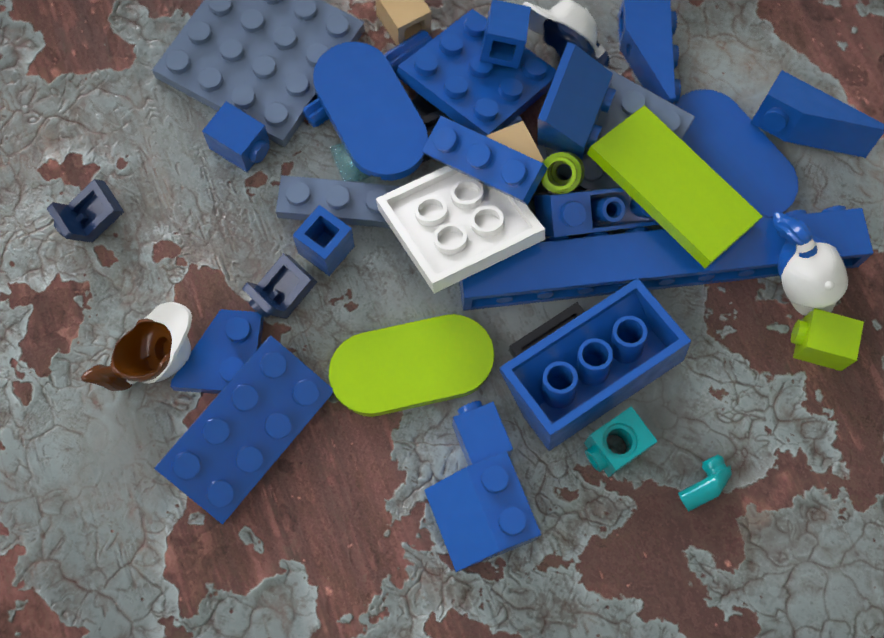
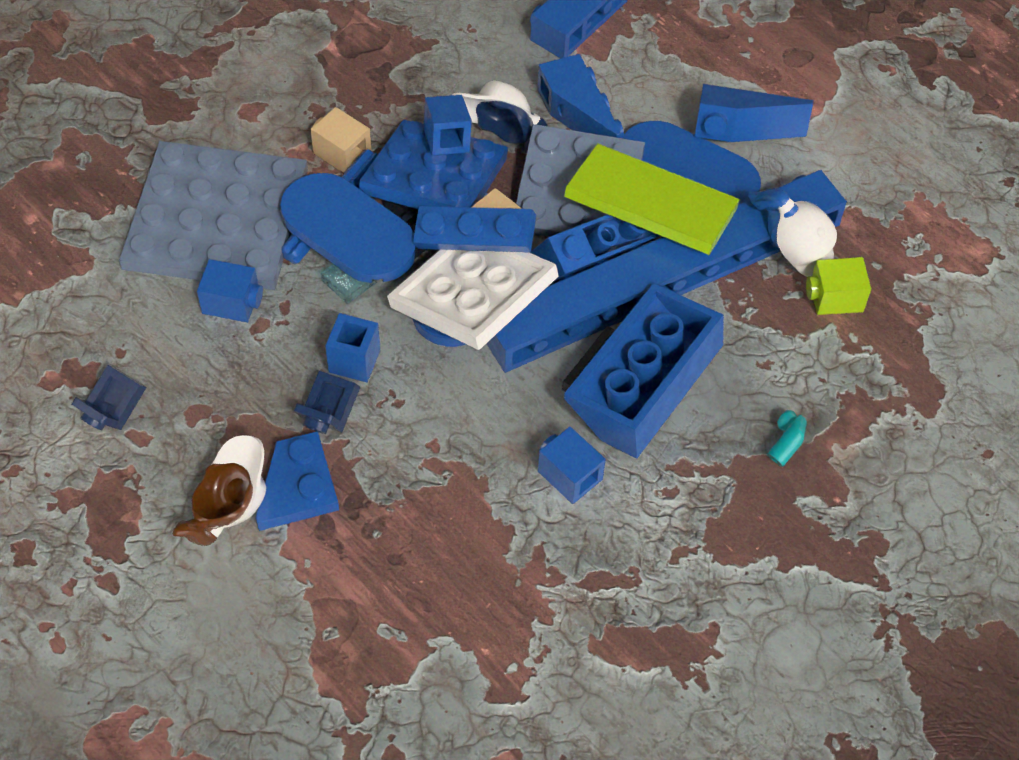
camera: 20 degrees left, 15 degrees down
blue plate [154,335,333,525] -> none
sand blue plate [276,175,400,228] -> none
lime tile [329,314,494,417] -> none
blue slope [424,451,542,572] -> none
blue slope [538,42,616,160] -> none
lime brick [541,151,585,194] -> none
teal brick [584,406,658,477] -> none

